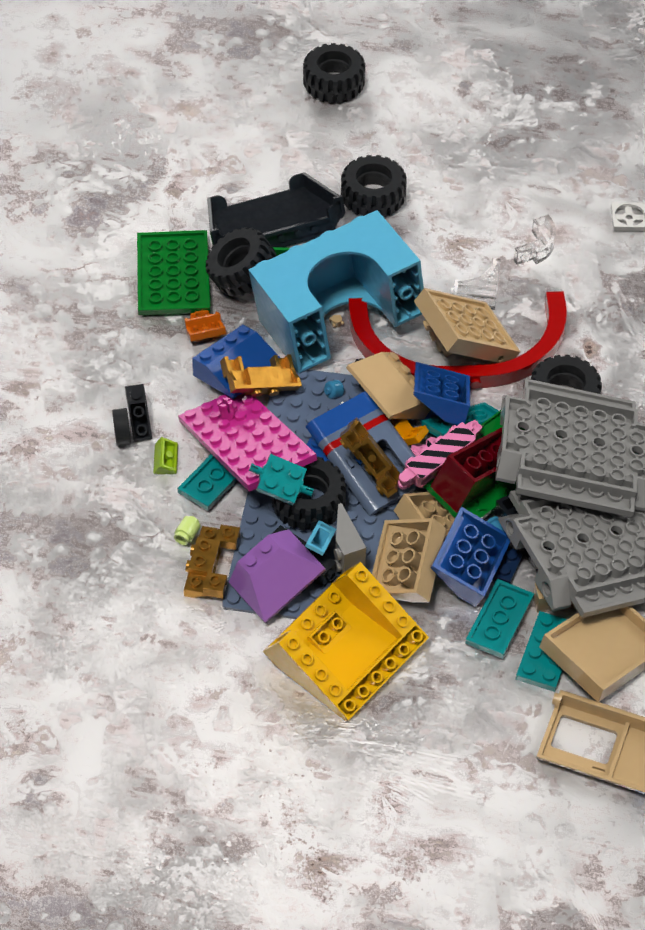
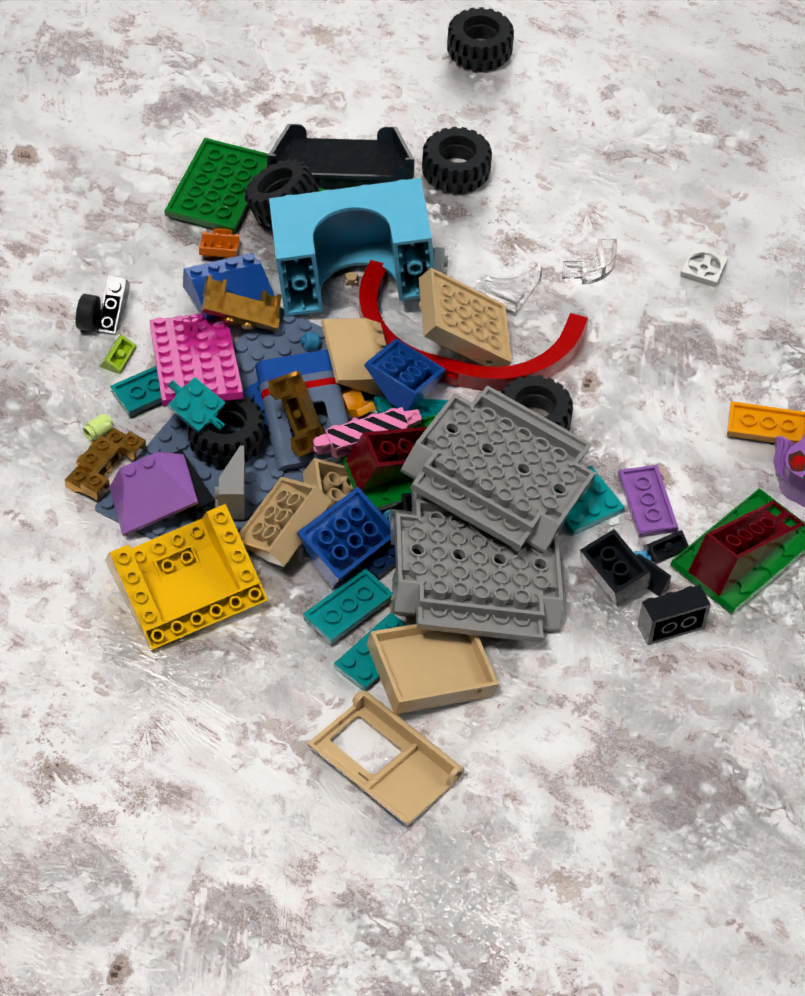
camera: 20 degrees right, 0 degrees up
medium azure slope [305,520,336,556] -> none

